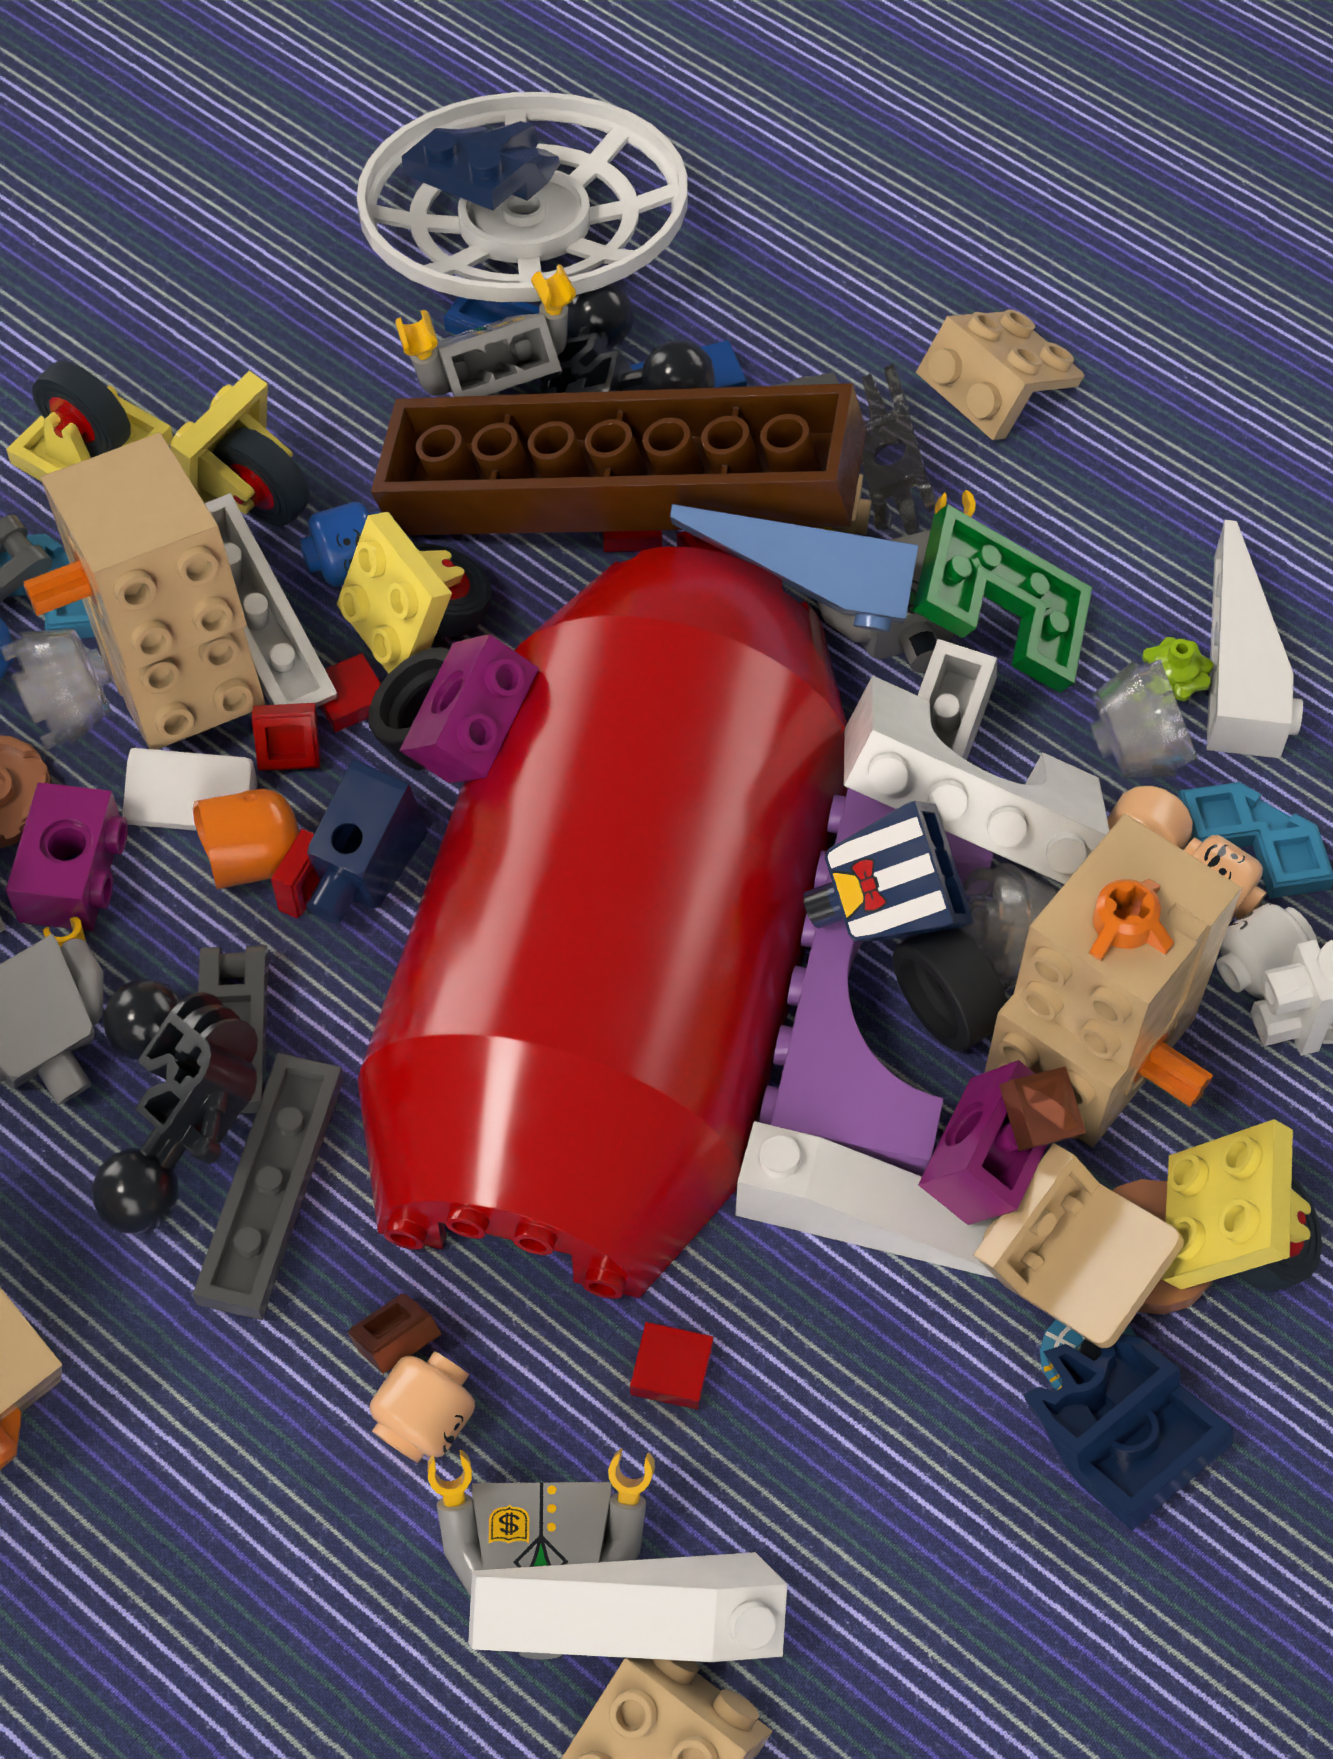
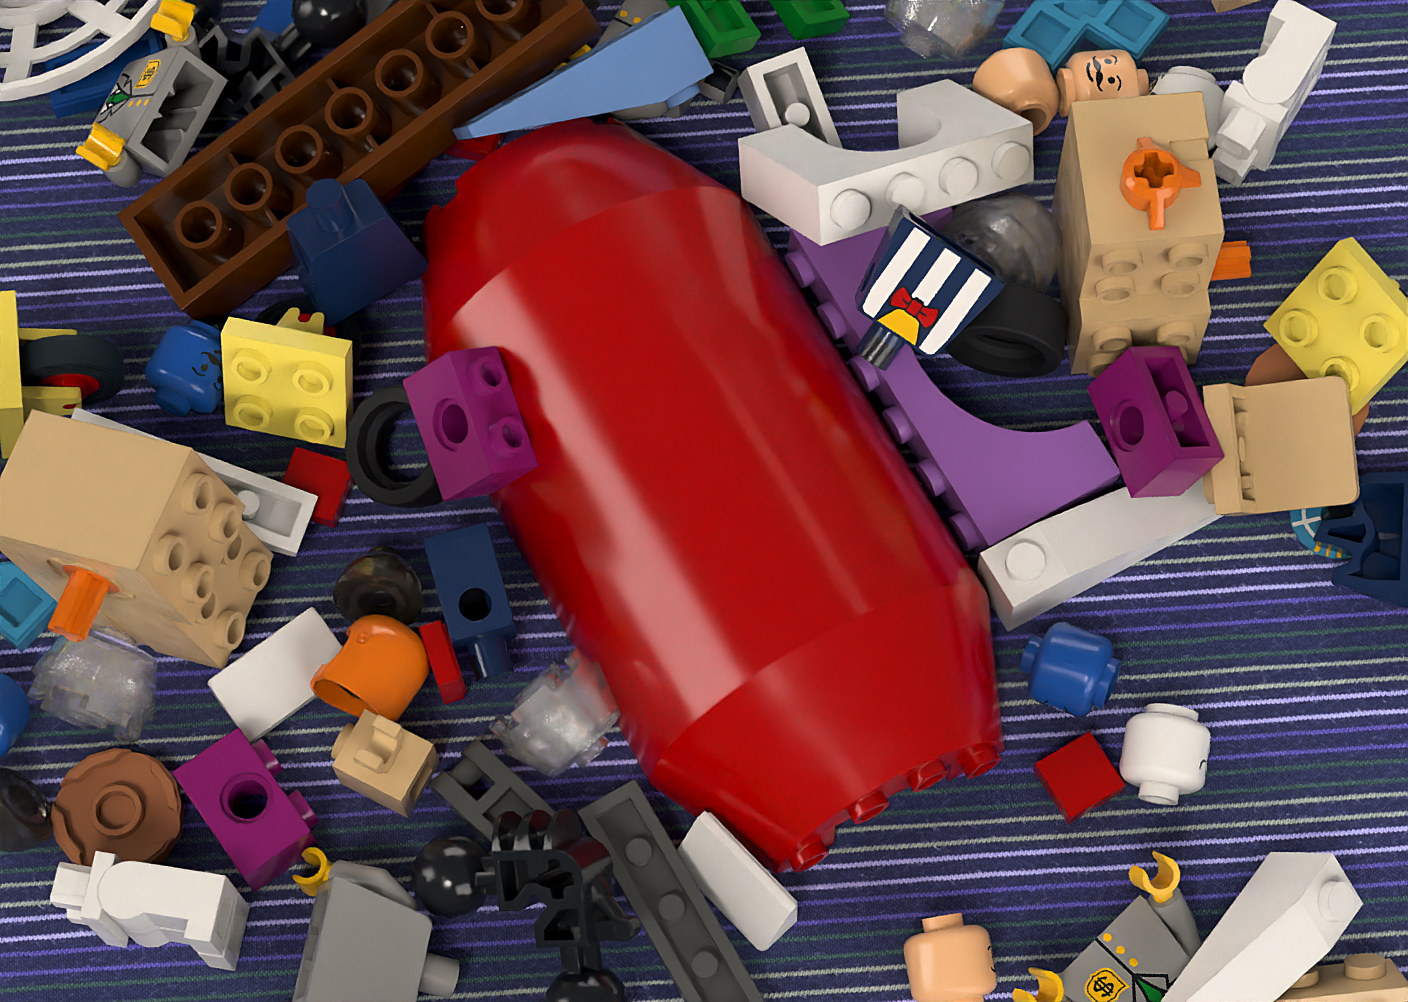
camera: 40 degrees left, 10 degrees up
red tile [251,703,321,771] -> none
copper tile [347,1293,441,1374] -> none
copper tile [999,1066,1086,1151] -> none
none -> dark blue torso [285,178,429,328]
none -> tan brick [331,709,440,818]
none -> clear smoke brick [333,546,423,626]
none -> clear cone [489,647,621,778]
none -> white slope [677,811,798,951]
none -> blue head [1019,622,1122,717]
none -> white head [1119,703,1211,805]

